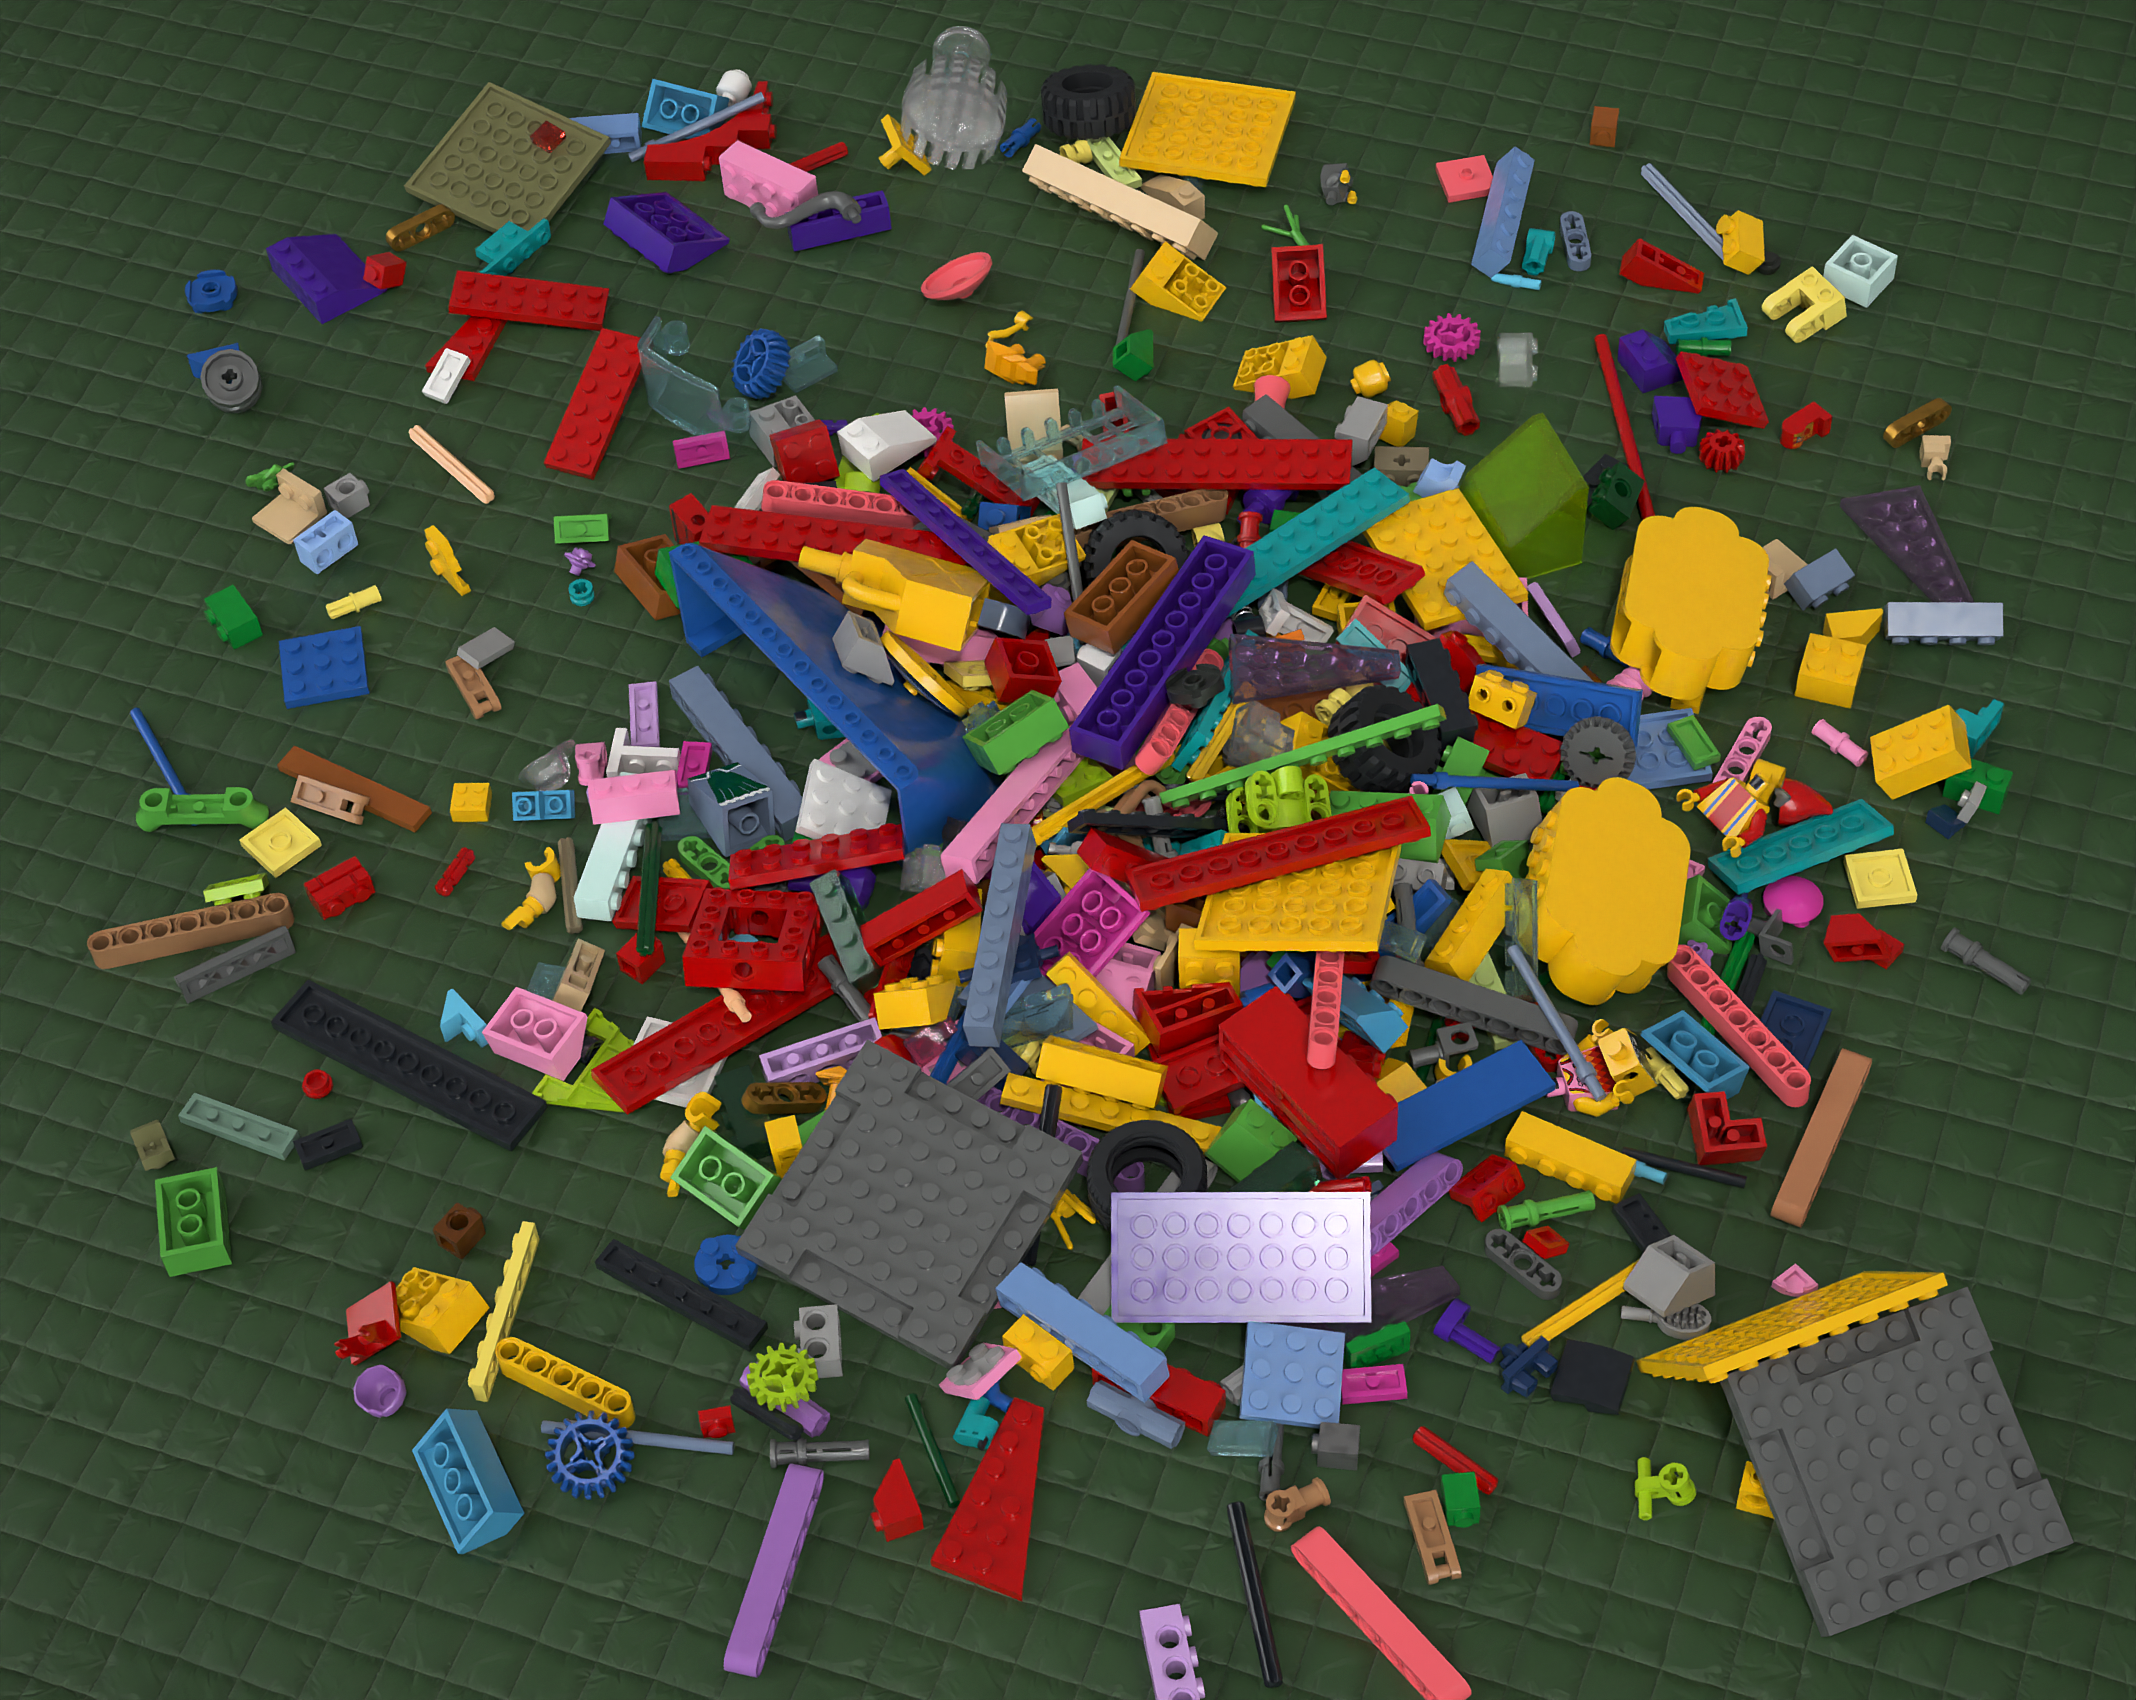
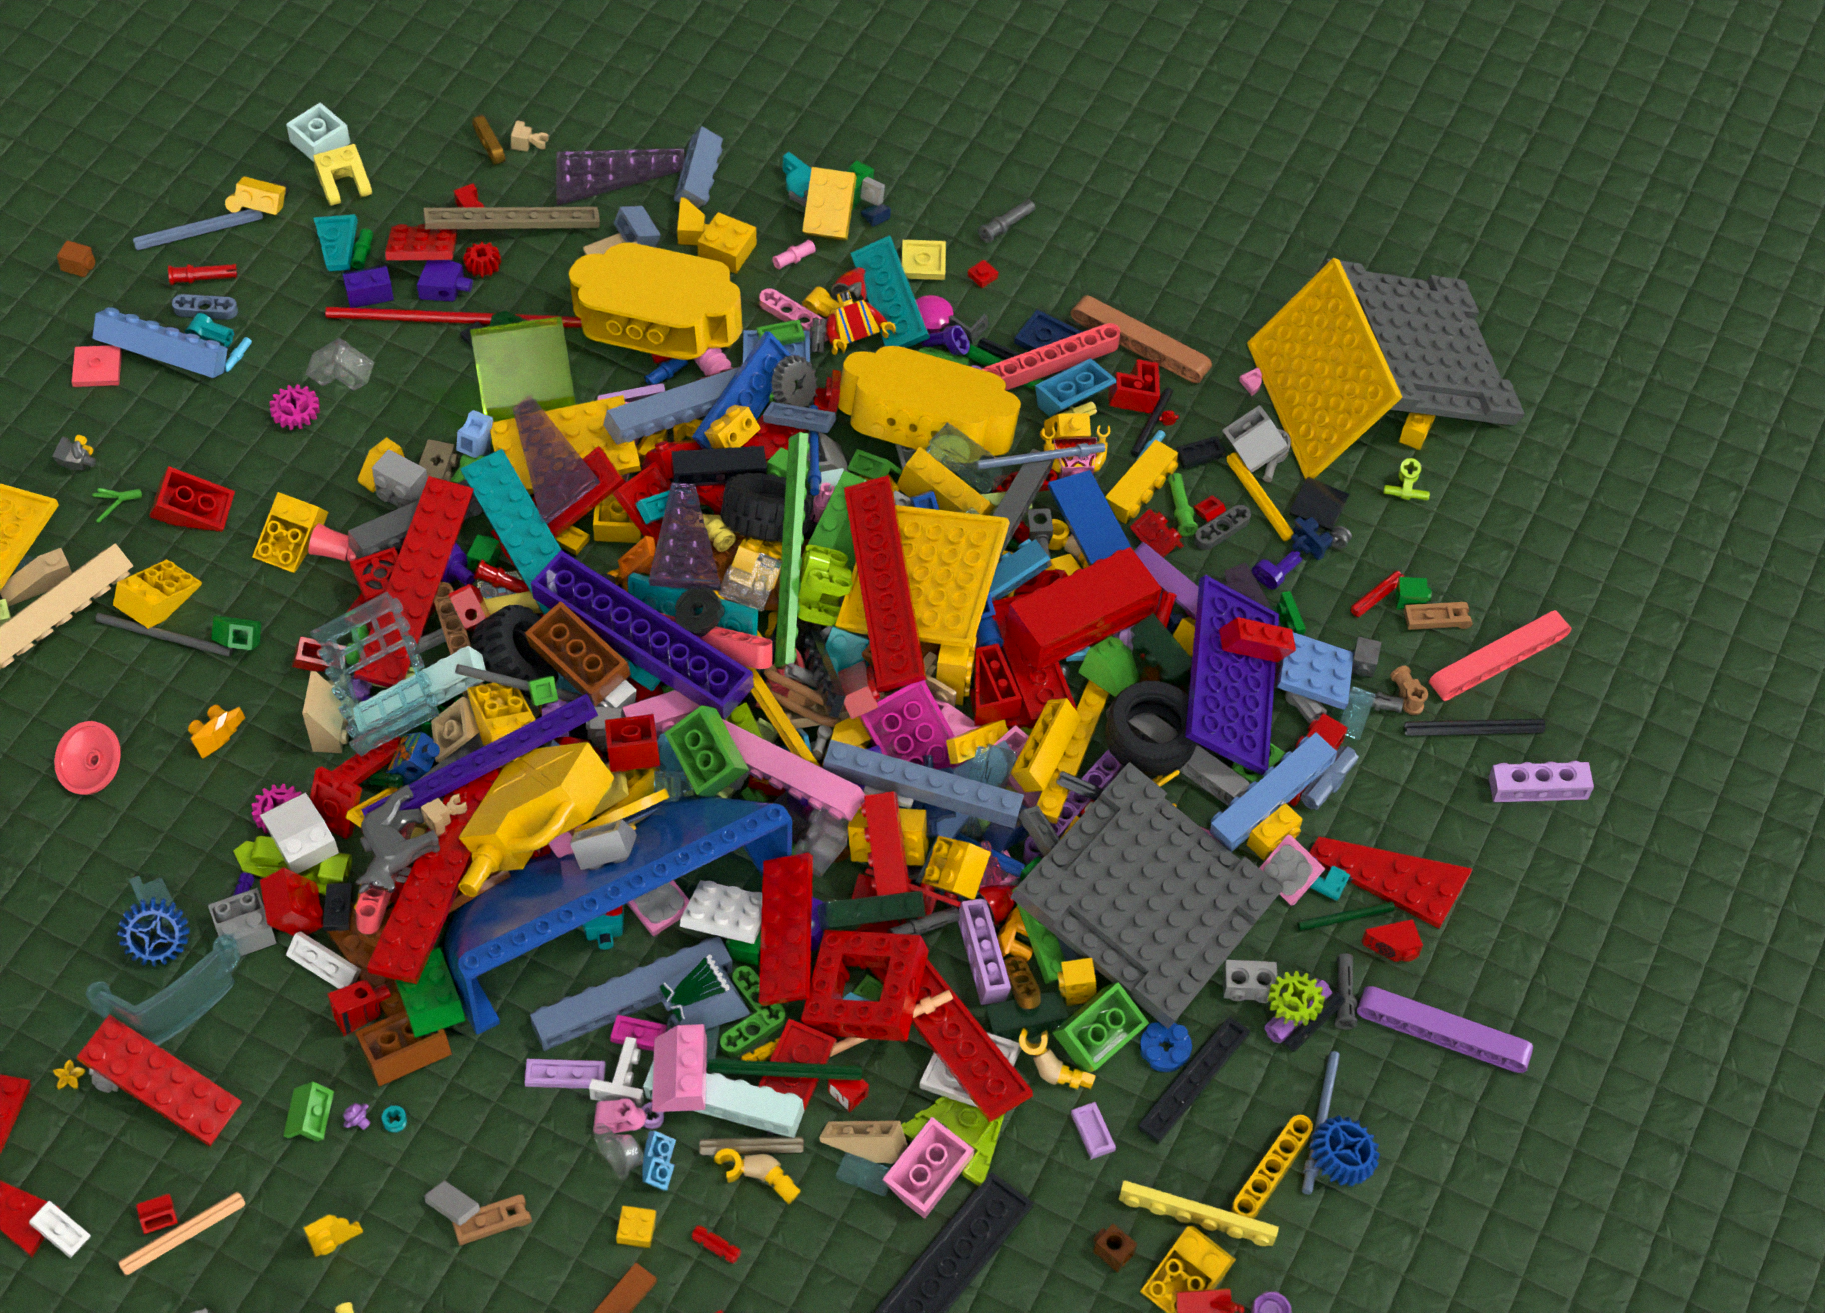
camera: 90 degrees left, 5 degrees up
dark azure slope [412,1408,524,1554] -> none
medium azure slope [440,988,488,1048] -> none
dark pink plate [673,431,730,469] -> none
red plate [698,1405,736,1438] -> none
yellow piece [985,311,1033,348] -> none
white bracket [1258,588,1334,651] -> none
coral beam [1307,951,1344,1069] -> none
dark pink plate [1341,1364,1408,1405] -> none
yellow head [1350,359,1391,399] -> none
red piece [1432,364,1480,436] -> none
red slope [1619,238,1704,294] -> none
red slope [1824,913,1892,962] -> none
none -> red piece [136,1194,178,1234]
none -> red pin [168,264,237,285]
none -> dark grey animal [356,785,440,894]
none -> tan piece [421,794,467,836]
none -> dark tan plate [423,207,600,229]
none -> torso [448,584,490,632]
none -> wing [513,395,600,524]
none -> bright green plate [527,676,558,706]
none -> sand blue plate [763,402,836,433]
none -> dark grey pin [810,318,827,353]
none -> lavender tile [1071,1102,1116,1159]
none -> red piece [1159,410,1179,426]
none -> red brick [1219,617,1296,663]
none -> dark grey bush [1330,526,1352,549]

